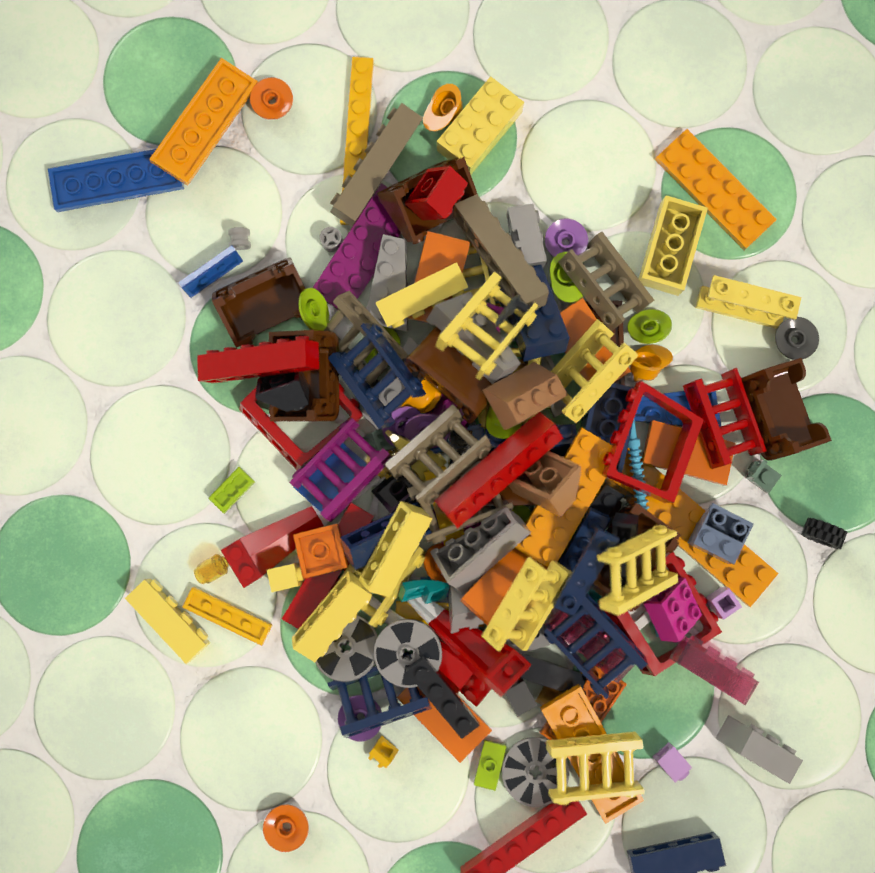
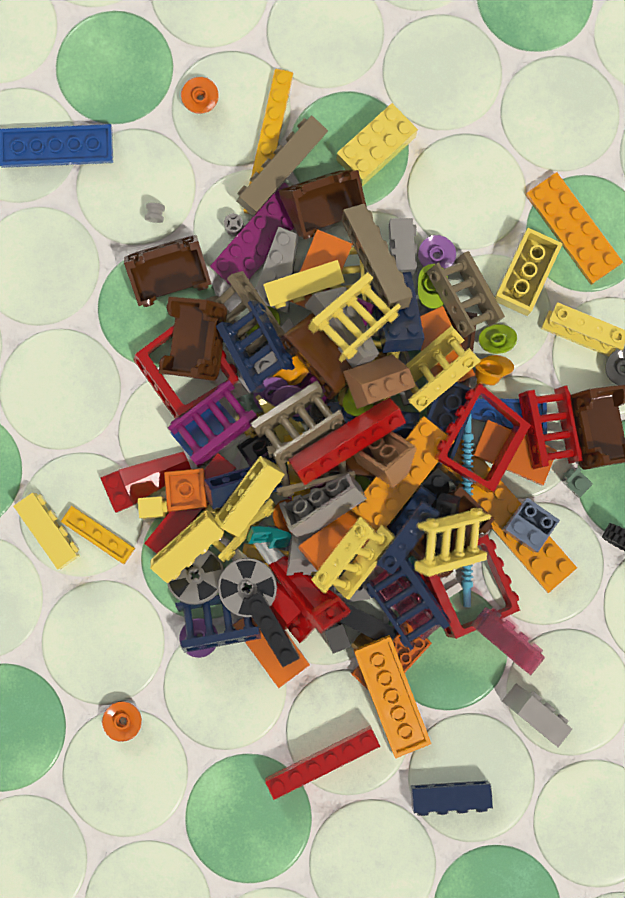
camera: 10 degrees right, 0 degrees up
light orange plate [150,58,258,186] -> none
blue tile [178,245,243,298] -> none
clear yellow brick [194,554,229,584] -> none
red brick [197,336,319,384] -> none
lime plate [208,467,255,514] -> none
black slope [255,372,309,412] -> none
lime dish [299,288,329,331] -> none
yellow tile [368,736,399,768] -> none
red brick [404,166,468,220] -> none
light orange piece [423,84,463,131] -> none
lime plate [473,739,506,791] -> none
black bar [494,294,530,327] -> none
light grey piece [502,737,569,807] -> none
light yellow fence [546,732,644,805] -> none
dark pink brick [644,578,702,642] -> none
lavender brick [653,742,692,783] -> none
lavender brick [706,586,742,620] -> none

